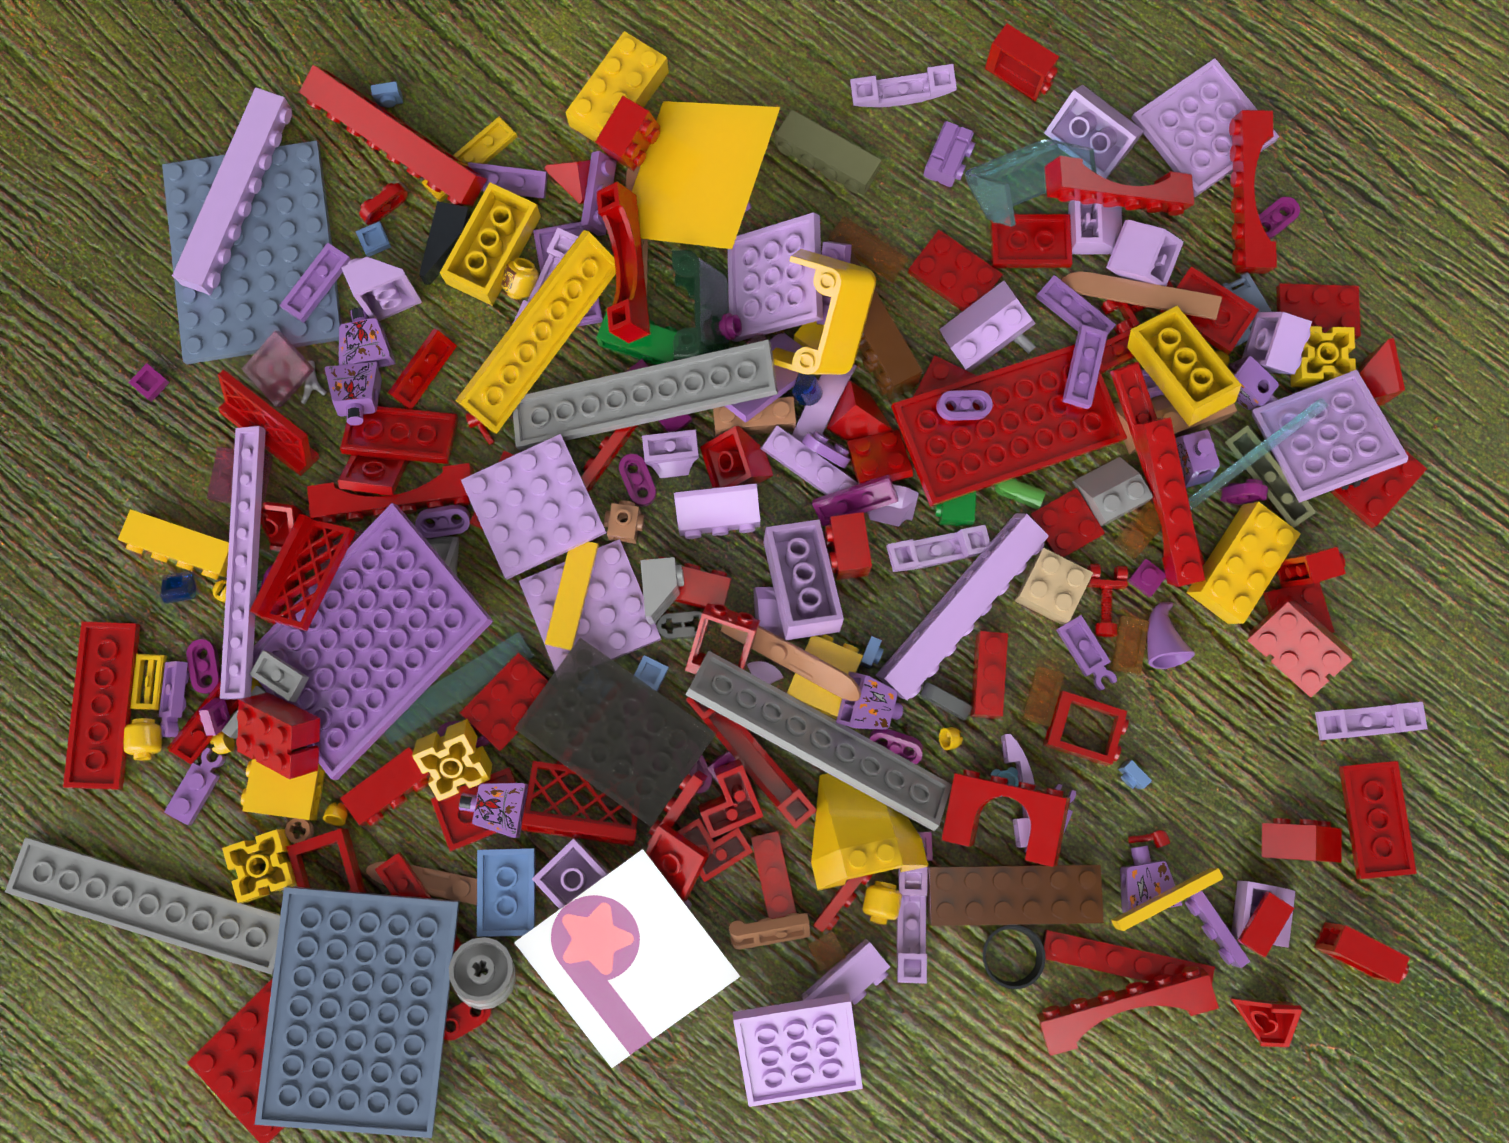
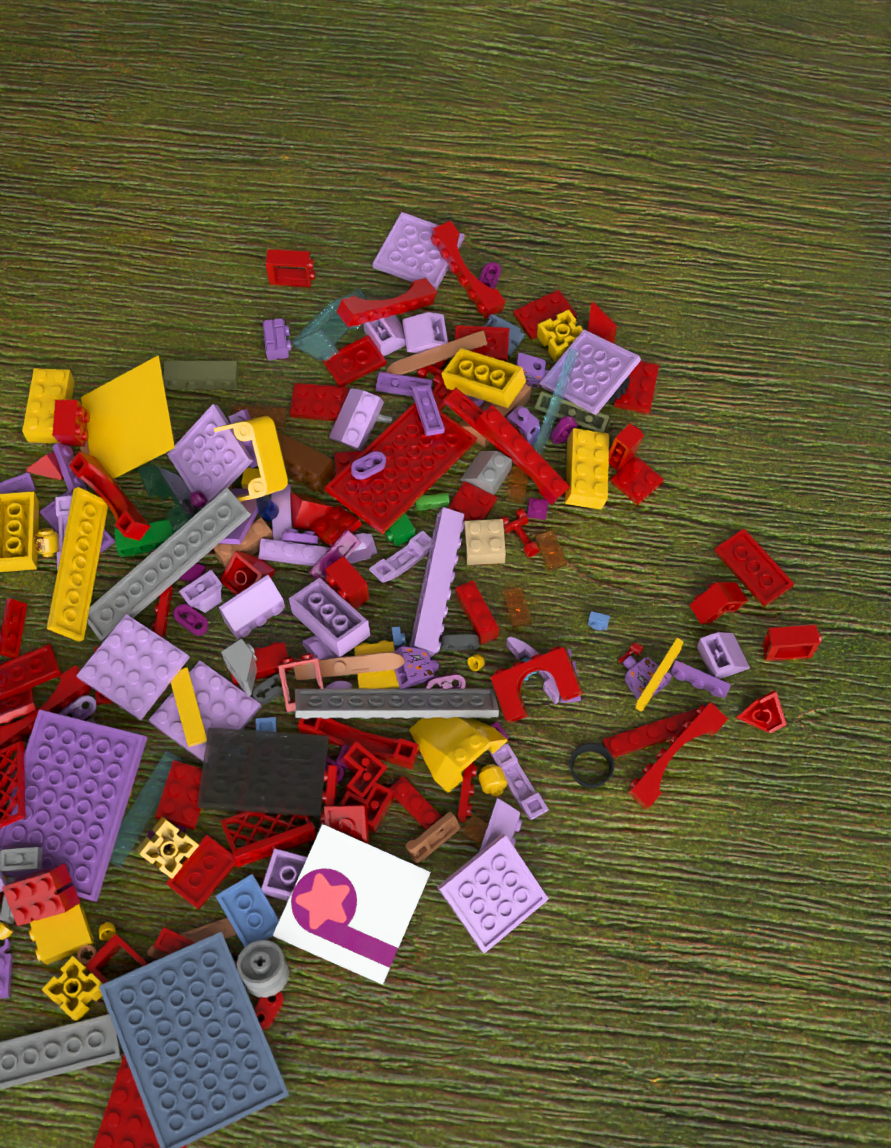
camera: 30 degrees left, 15 degrees down
red brick [340,747,430,827] -> none
medium lavender torso [459,783,529,838] -> none
red hand [465,413,495,446] -> none
nougat brick [604,501,645,544] -> none
lavender slope [850,64,957,107] -> none
reddish brown brick [927,864,1104,926] -> none
red window [1043,691,1129,766] -> none
lavender slope [1044,85,1144,179] -> none
medium lavender plate [1056,615,1117,691] -> none
medium lavender hat [1147,602,1195,669] -> none
red tile [1237,891,1294,958] -> none
lavender brick [1242,312,1312,374] -> none
piece [1247,594,1353,697] -> none
lavender slope [1315,702,1428,740] -> none

